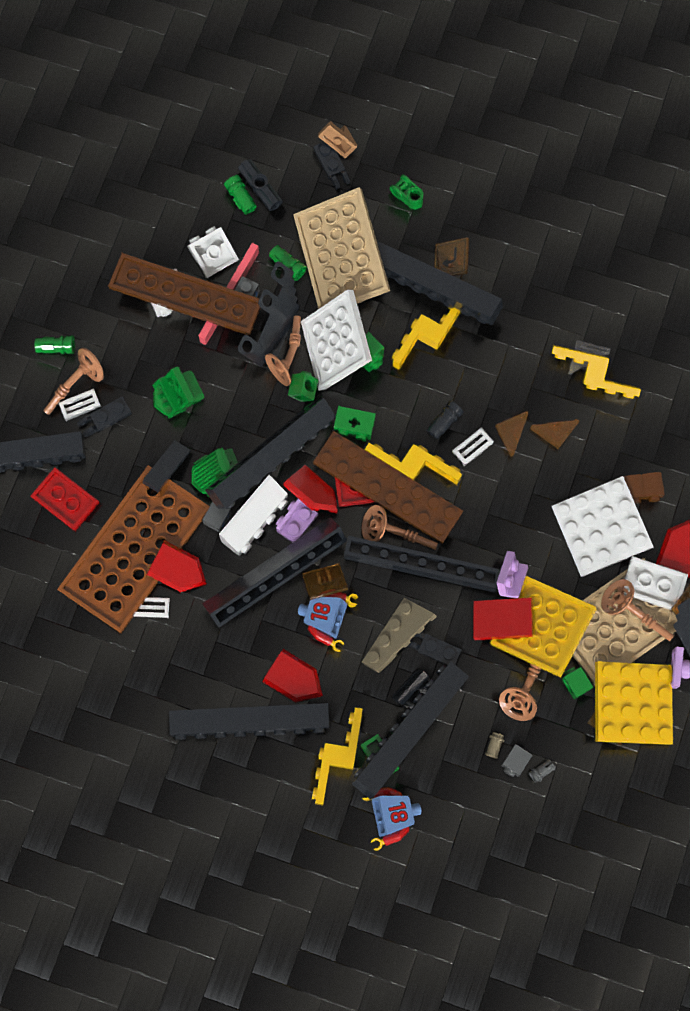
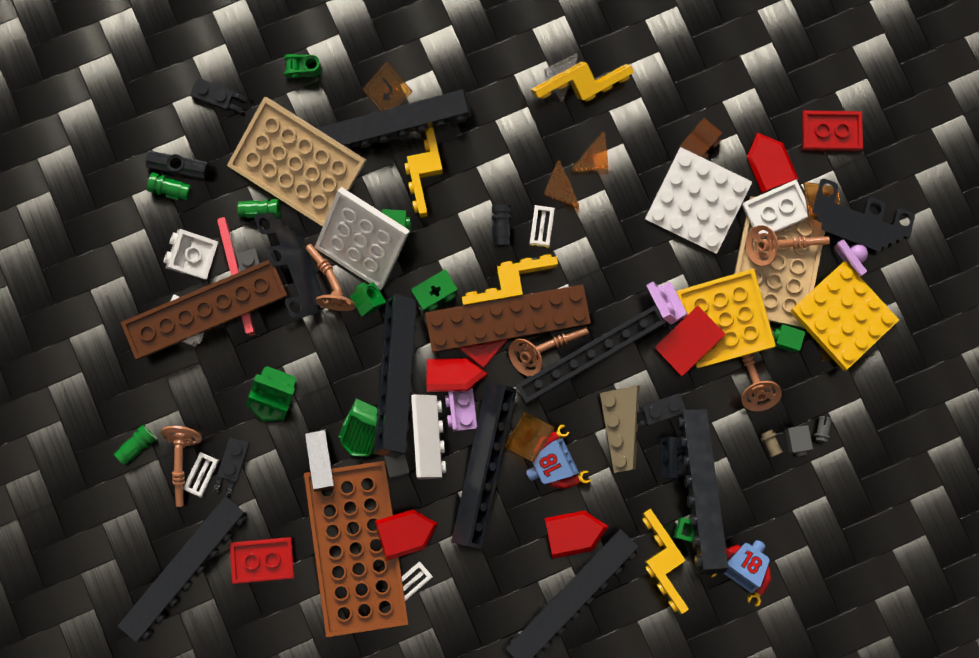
camera: 45 degrees left, 5 degrees up
medium nougat slope [318,121,357,158] -> none

